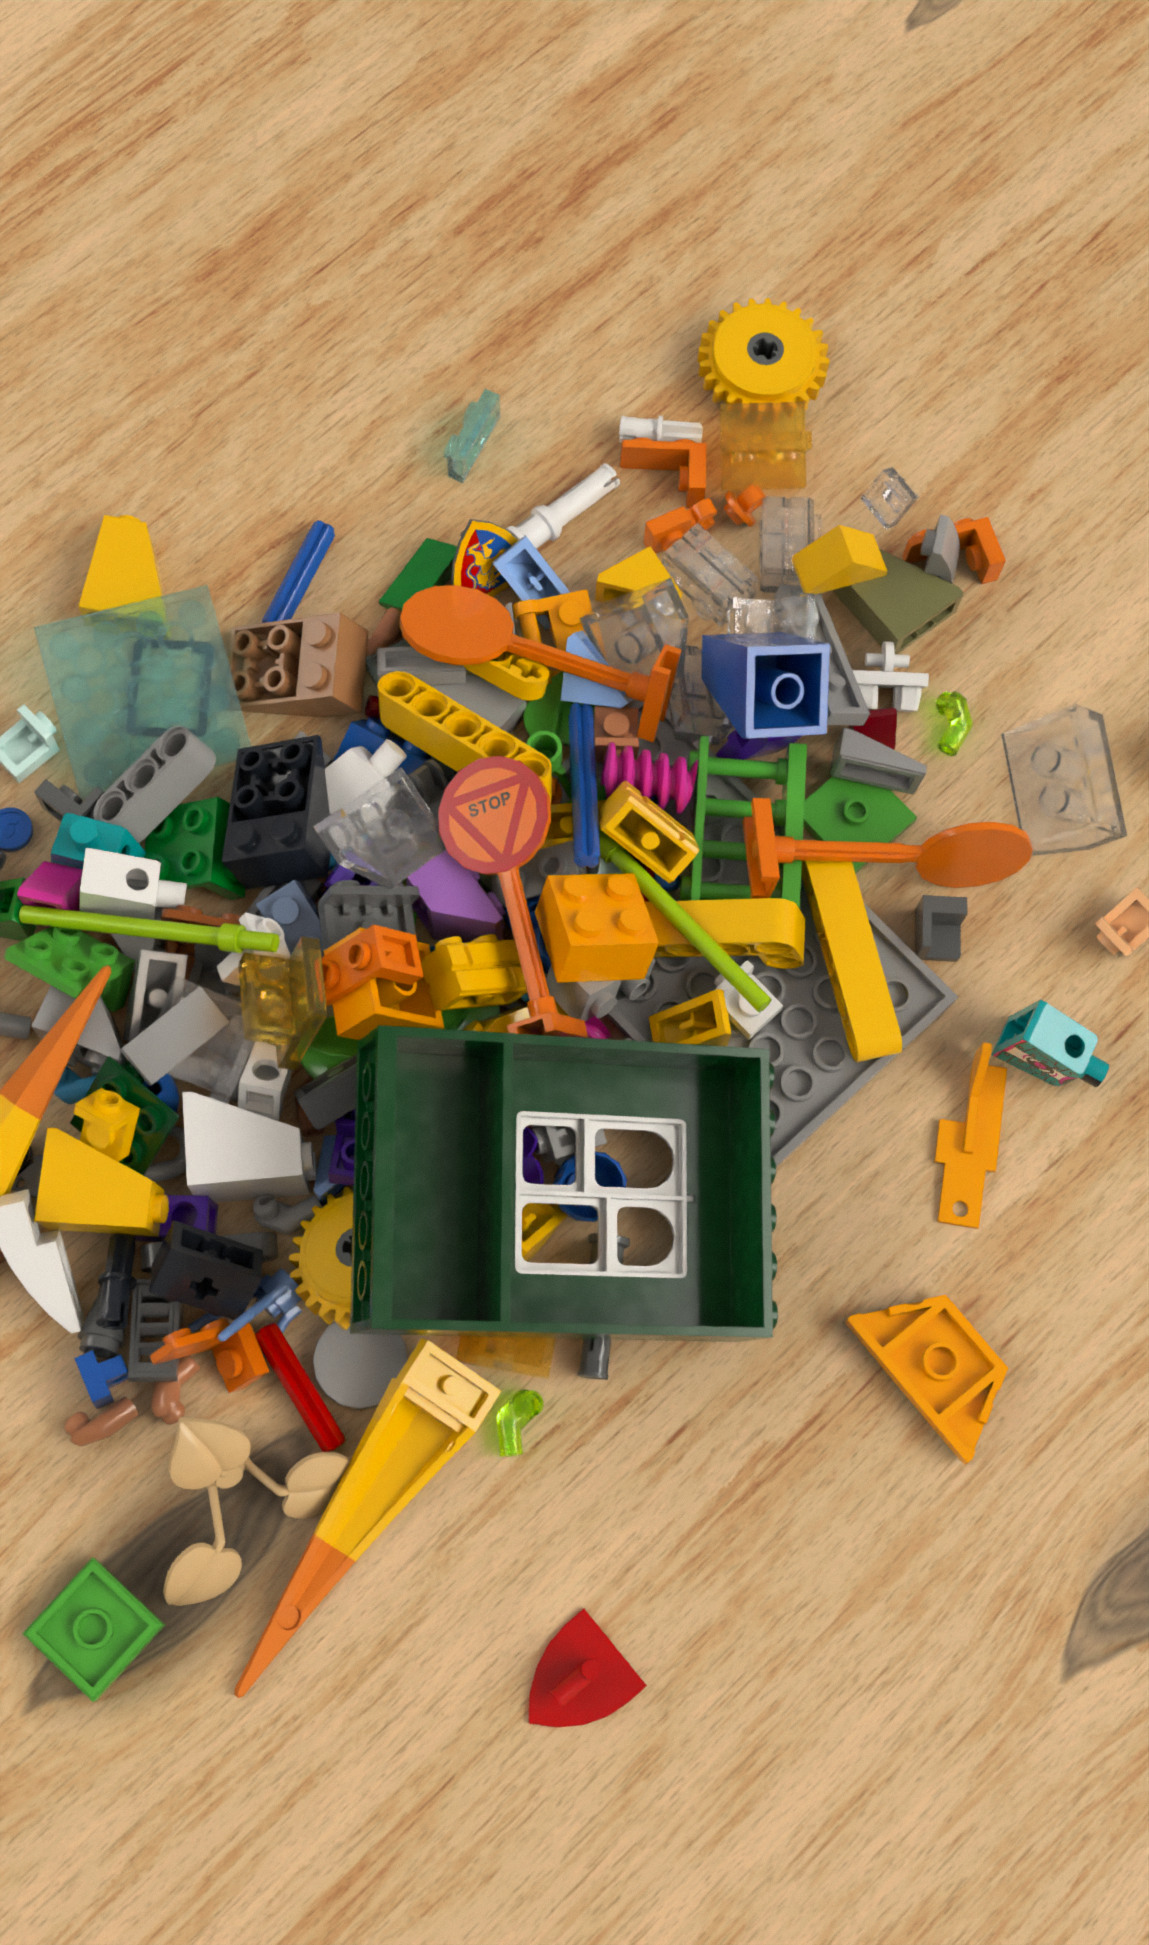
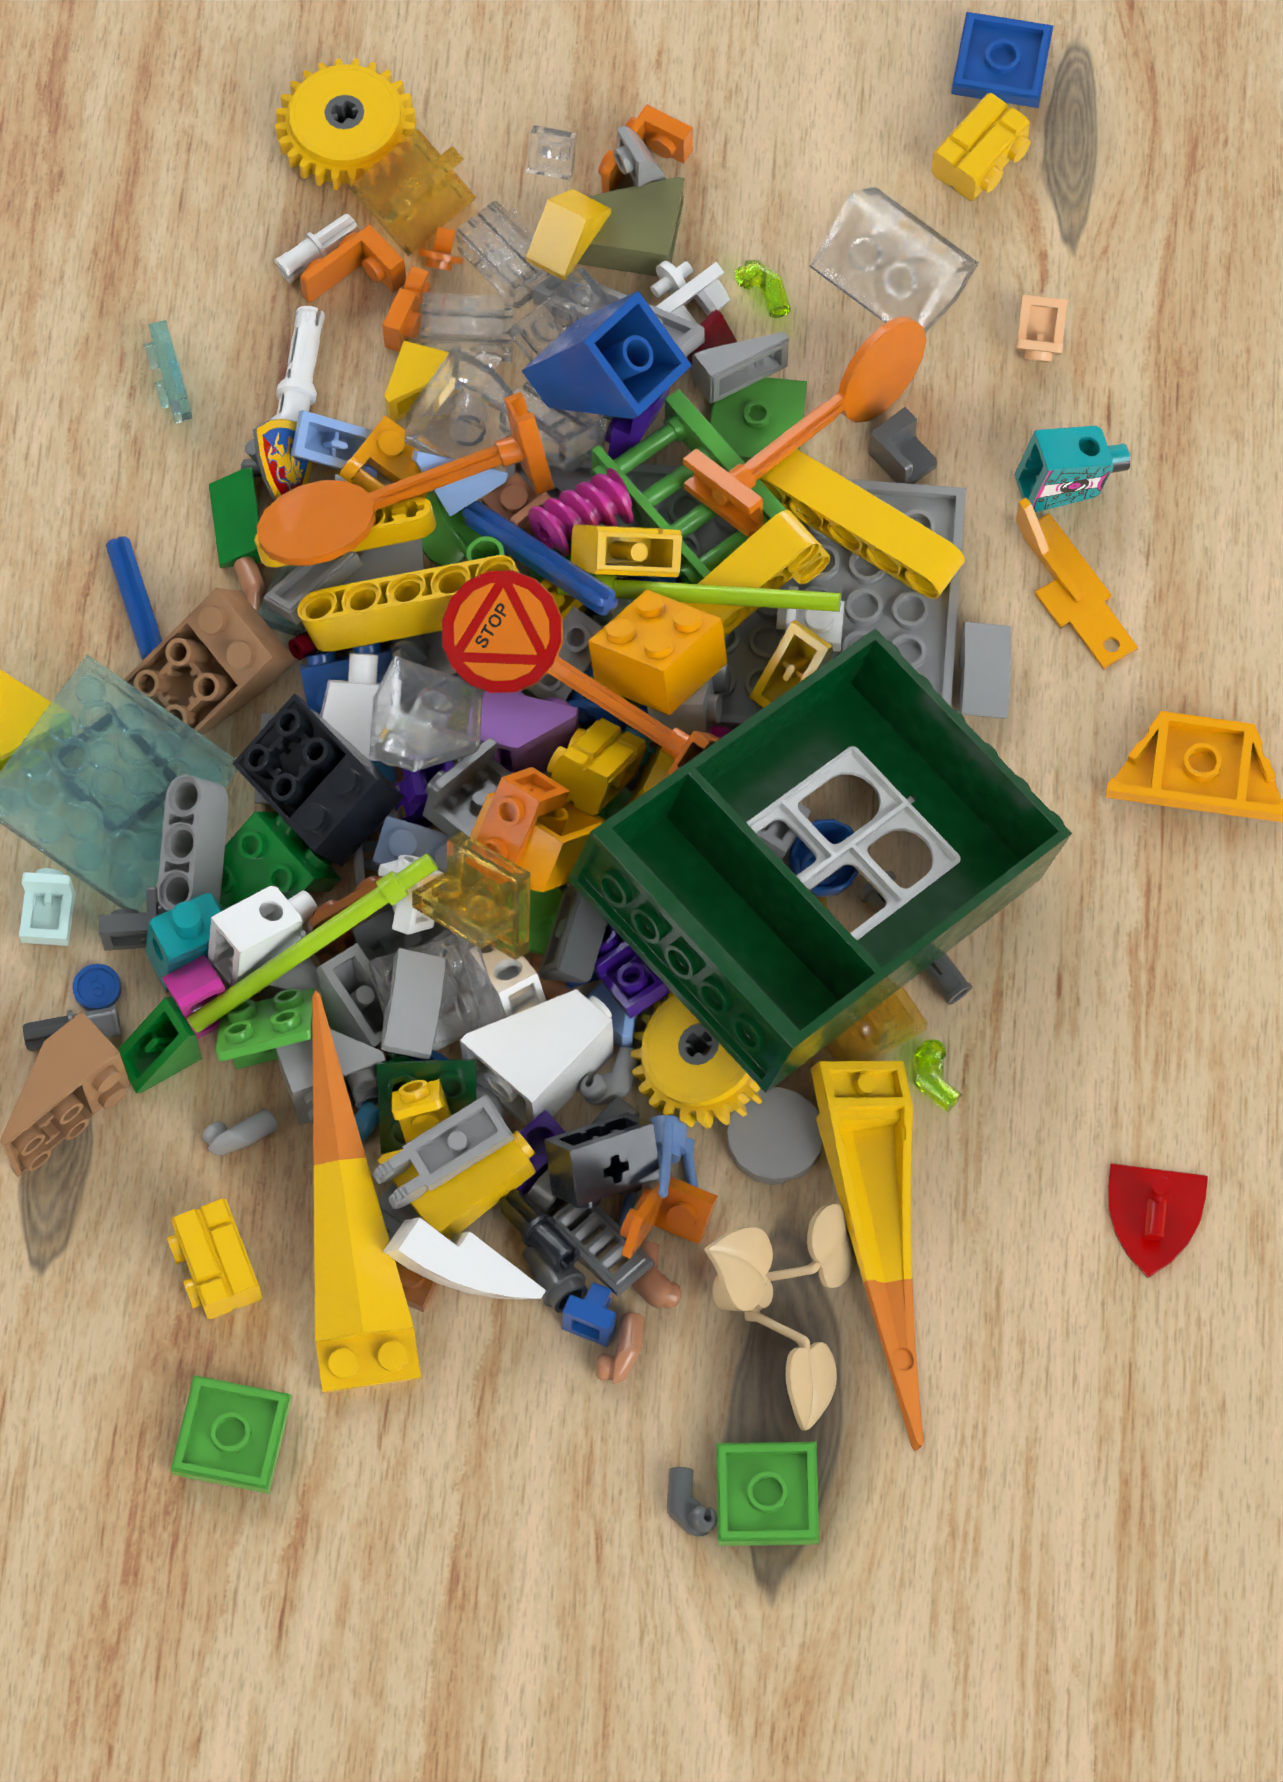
camera: 35 degrees left, 5 degrees down
red axle [255,1323,345,1452] -> none
none -> light grey hinge [372,1095,515,1210]
none -> dark grey arm [667,1467,717,1537]
none -> light grey slope [958,622,1011,719]

